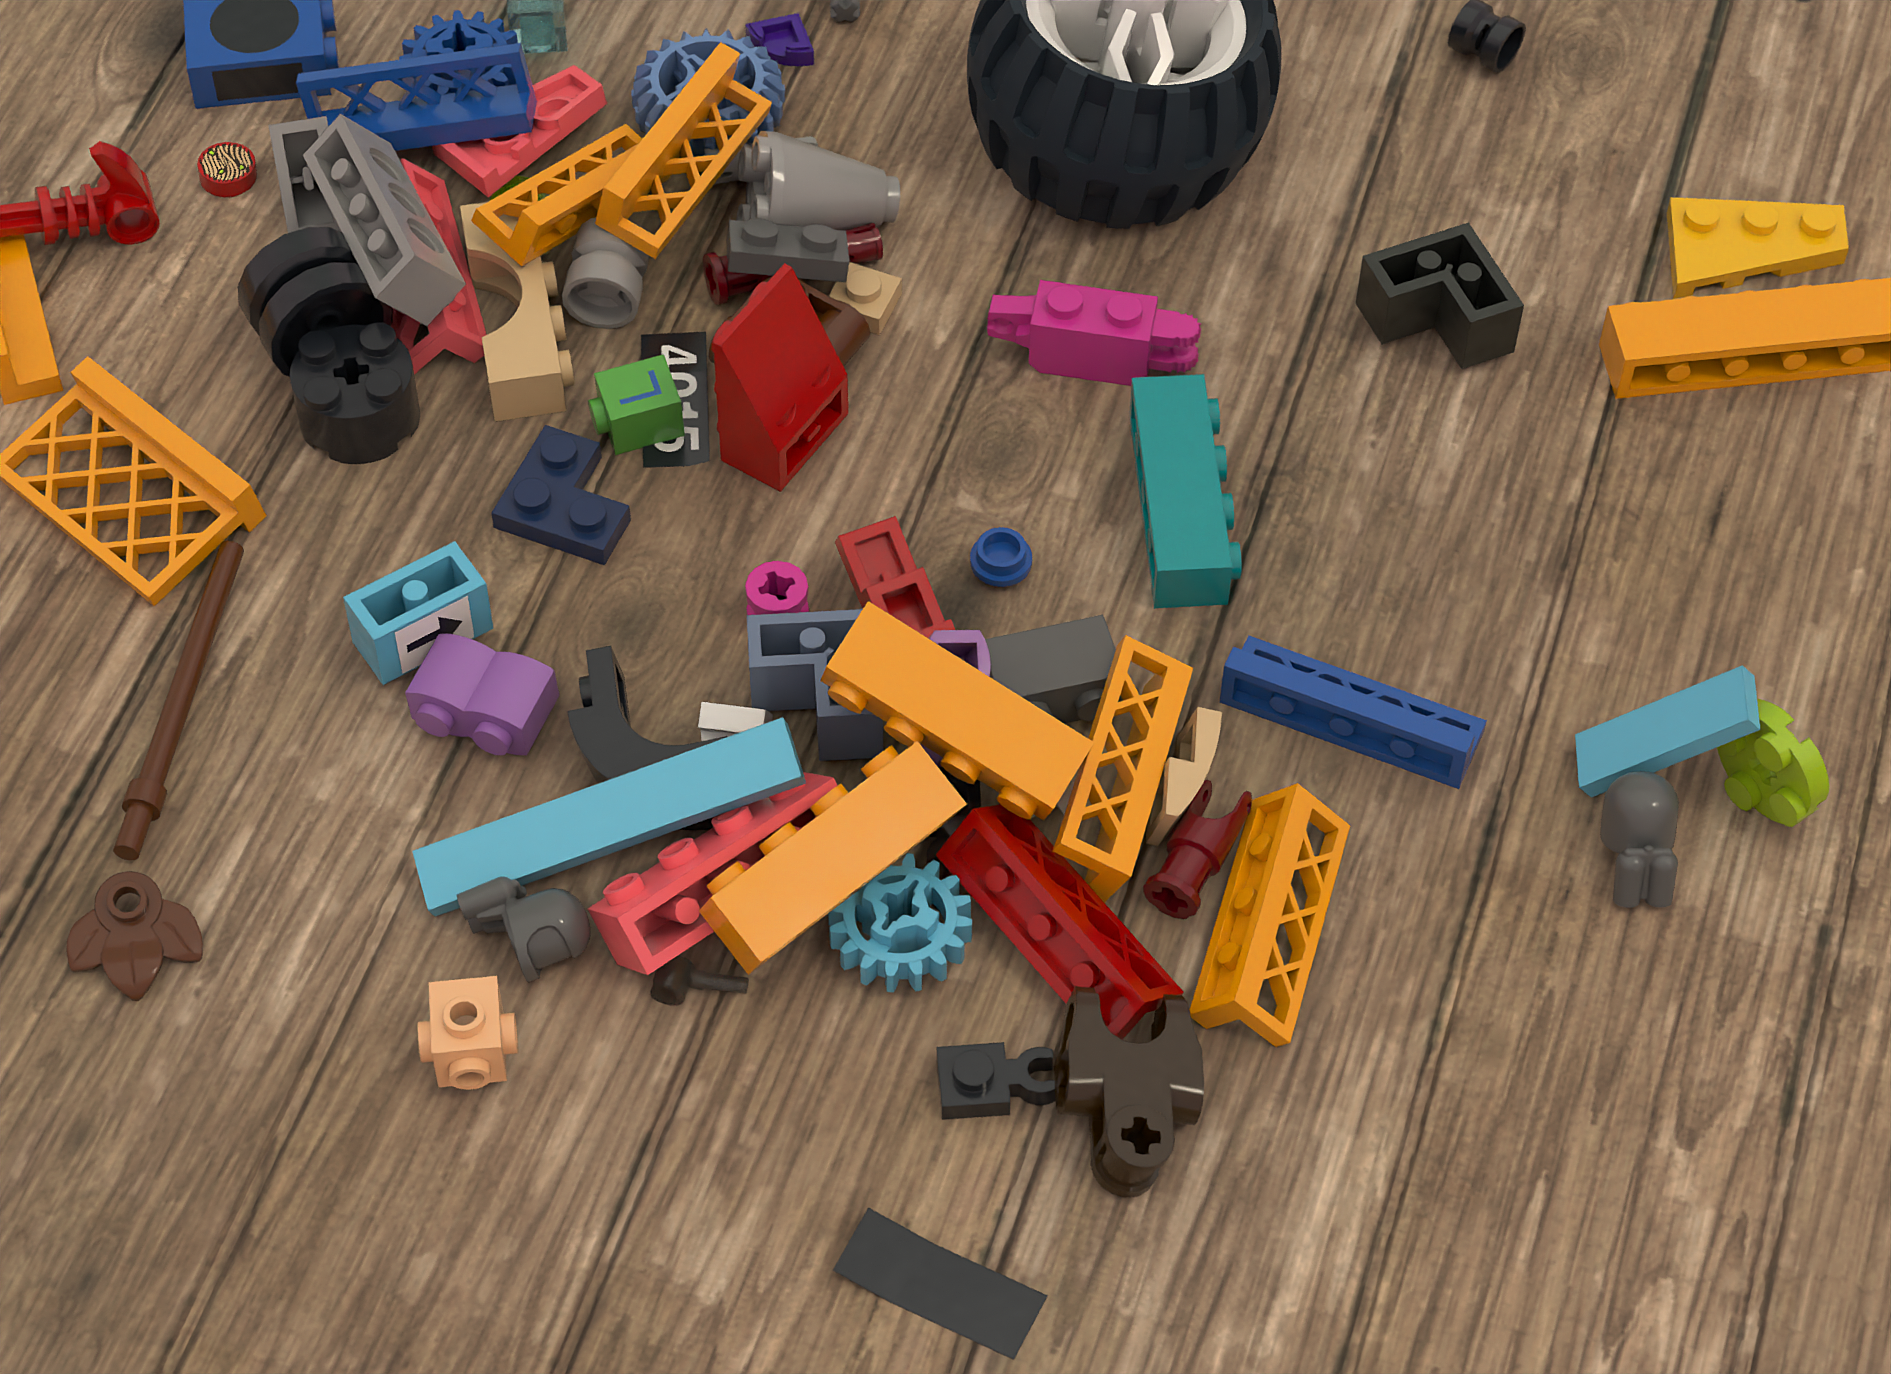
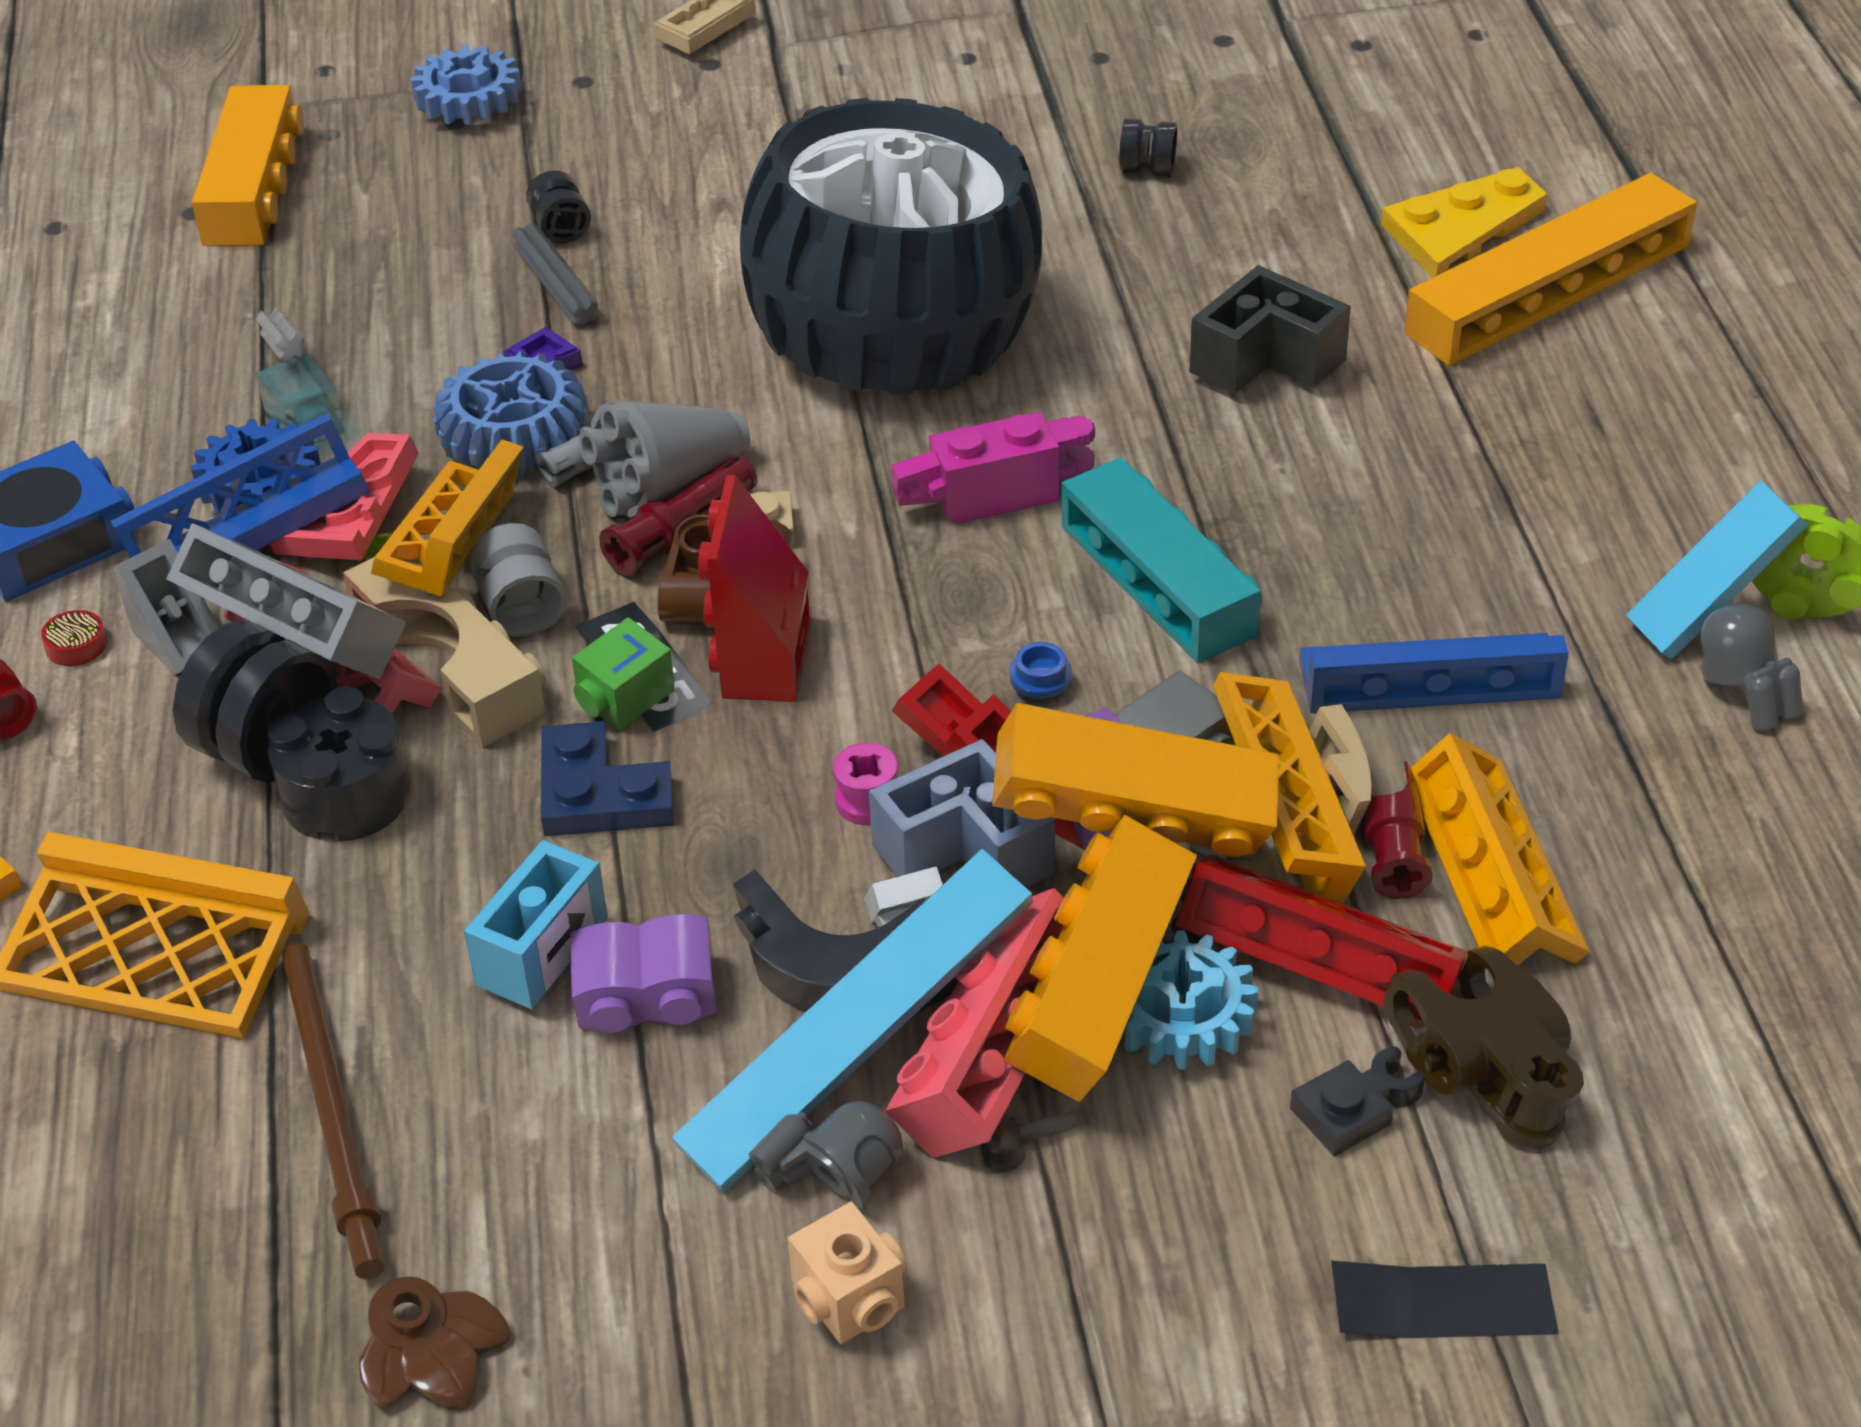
camera: 25 degrees left, 10 degrees down
light orange fence [595,42,772,259] -> none
dark grey plate [726,219,849,282] -> none

